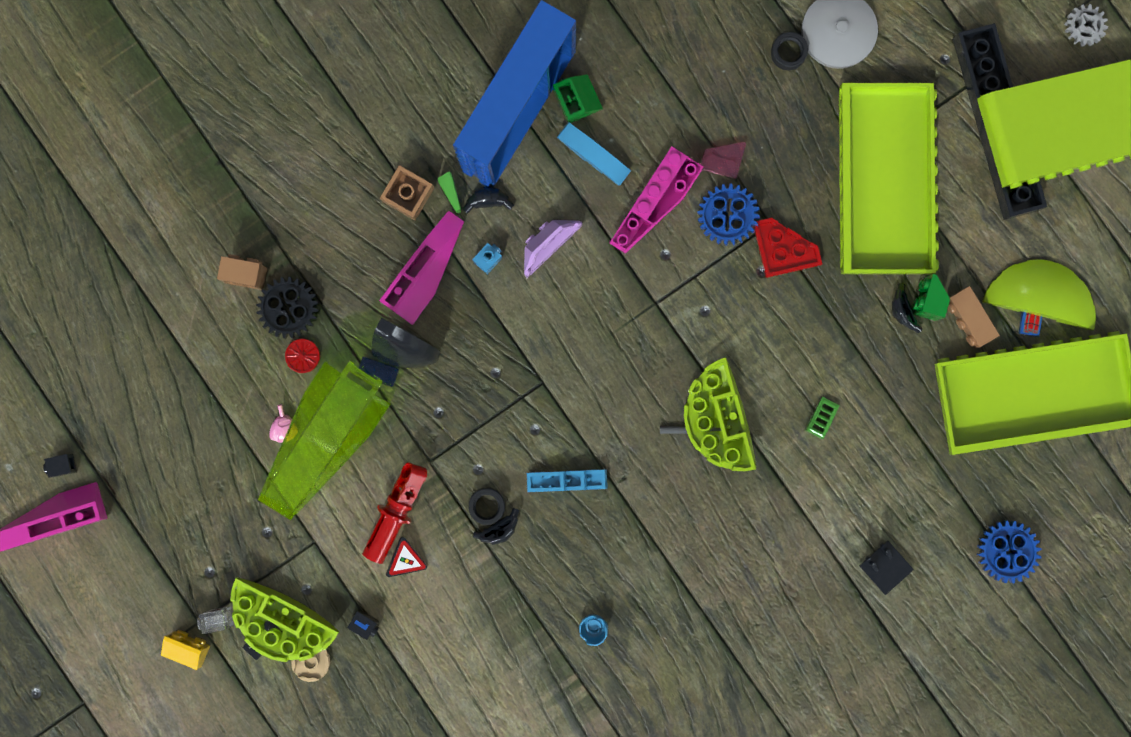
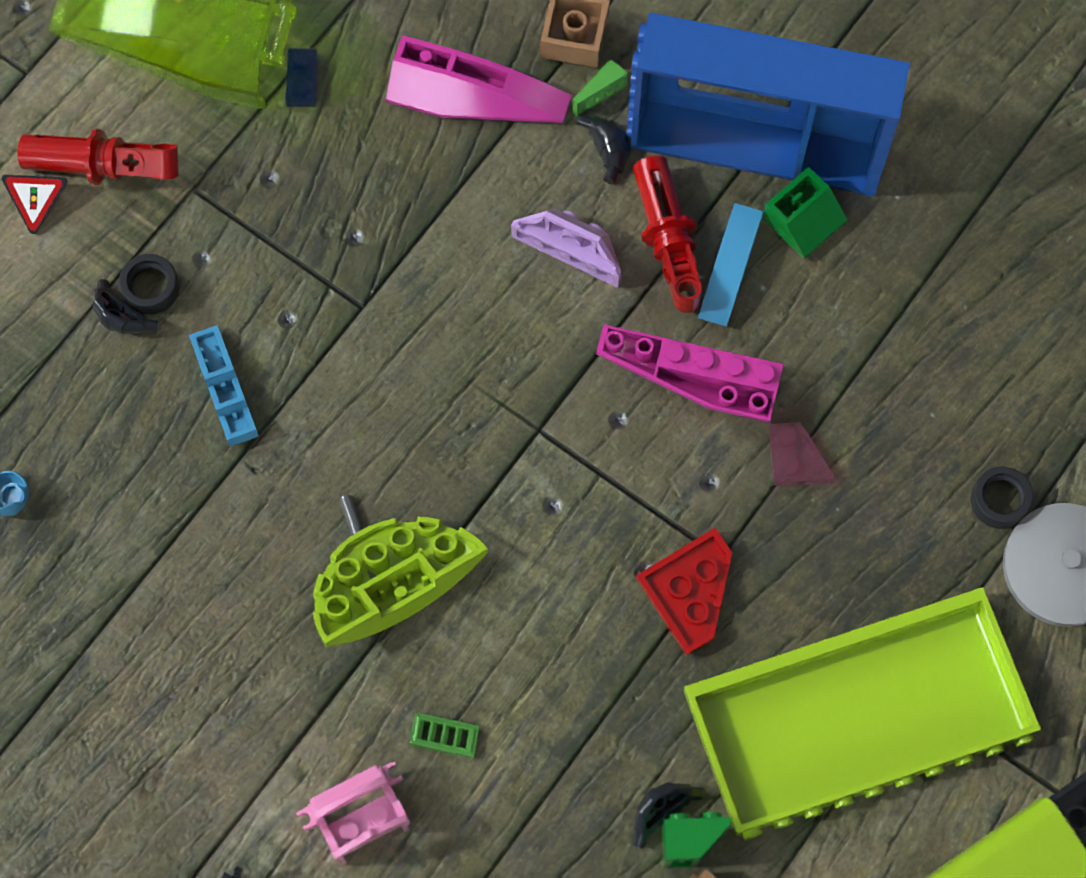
camera: 70 degrees right, 15 degrees down
black panel [371,318,440,368] -> none
dark azure brick [472,243,502,275] -> none
blue gear [697,183,760,246] -> none
none -> bright pink animal [296,762,410,865]
none -> red piece [633,155,702,313]

